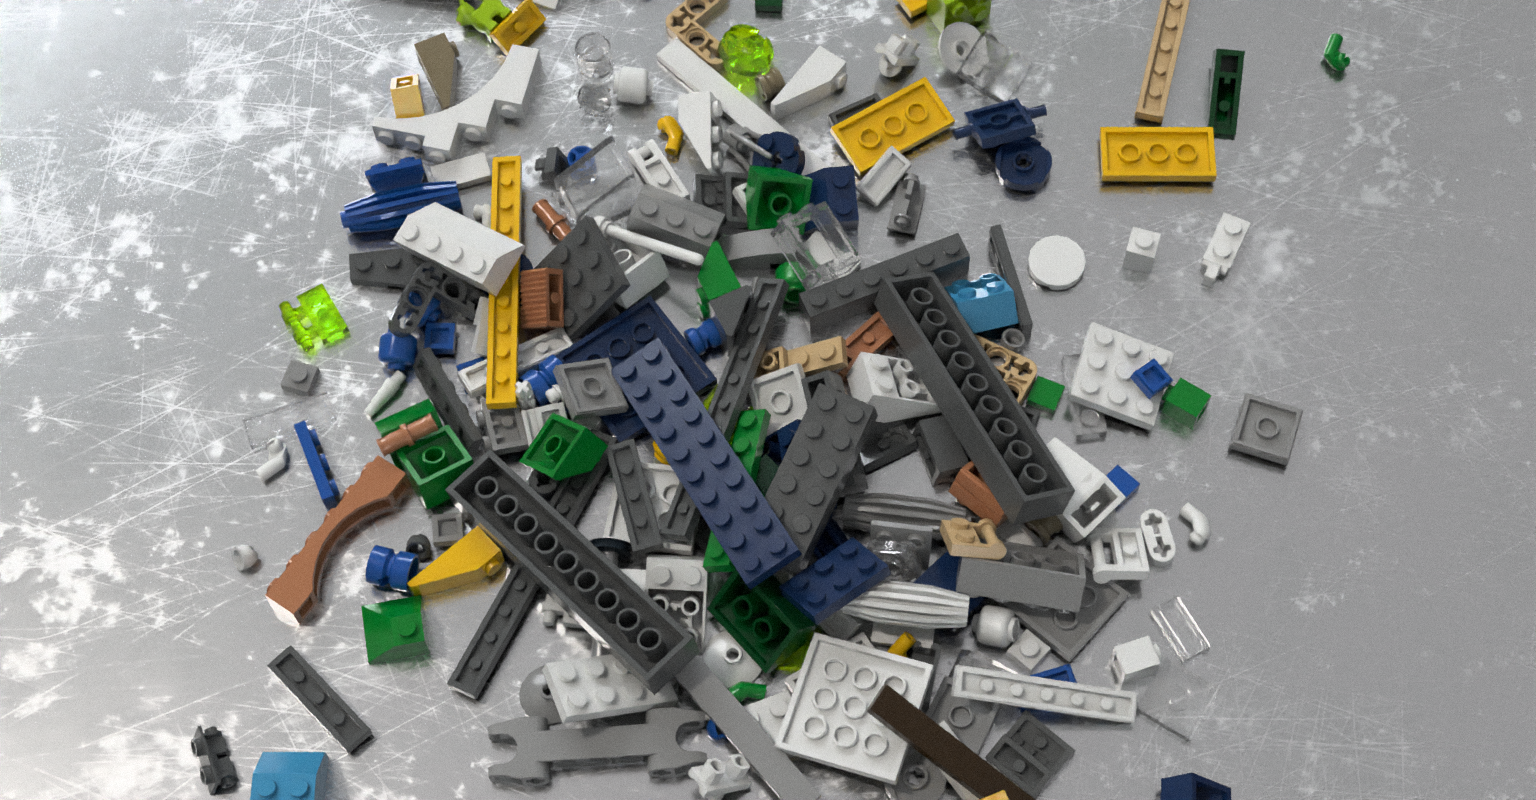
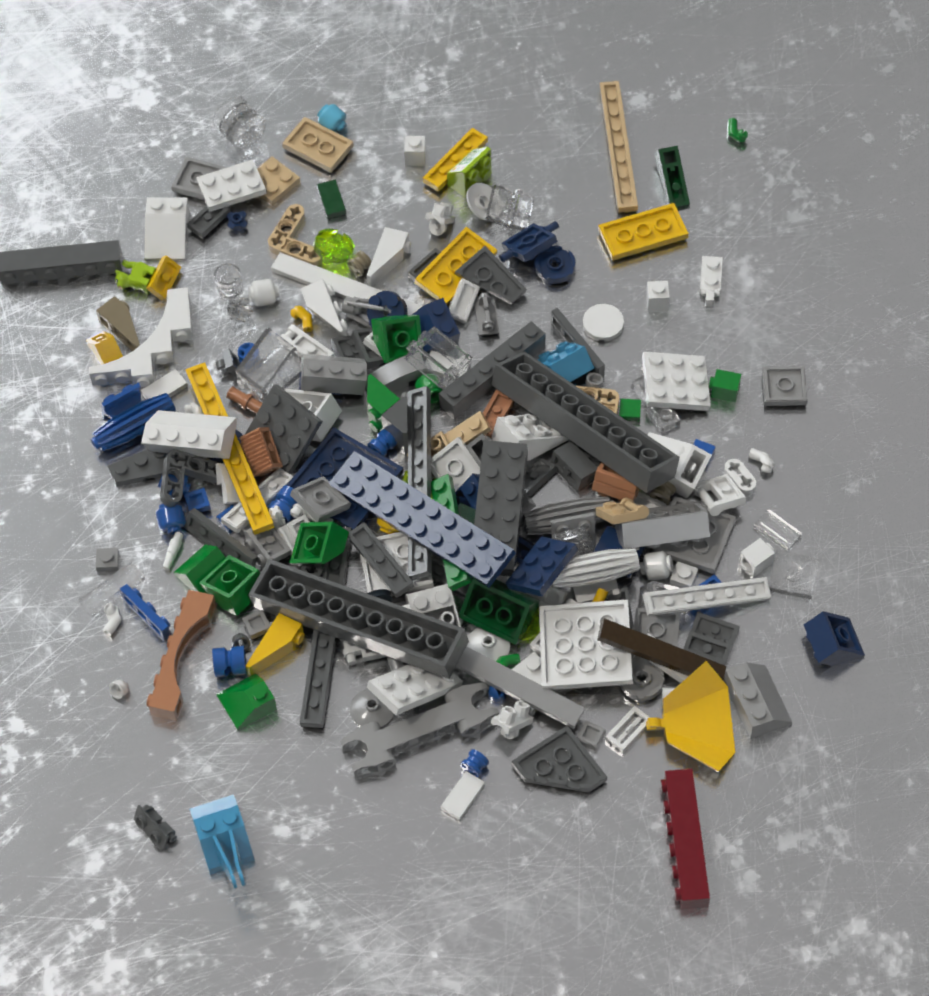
camera: 20 degrees left, 5 degrees down
dark grey plate [267,645,372,754] -> none
clear neon green plate [279,283,350,352] -> none
nougat pin [376,413,438,457] -> none
white piece [594,215,704,265] -> none
blue tile [1130,359,1173,399] -> none
none -> dark grey wing [455,246,527,305]

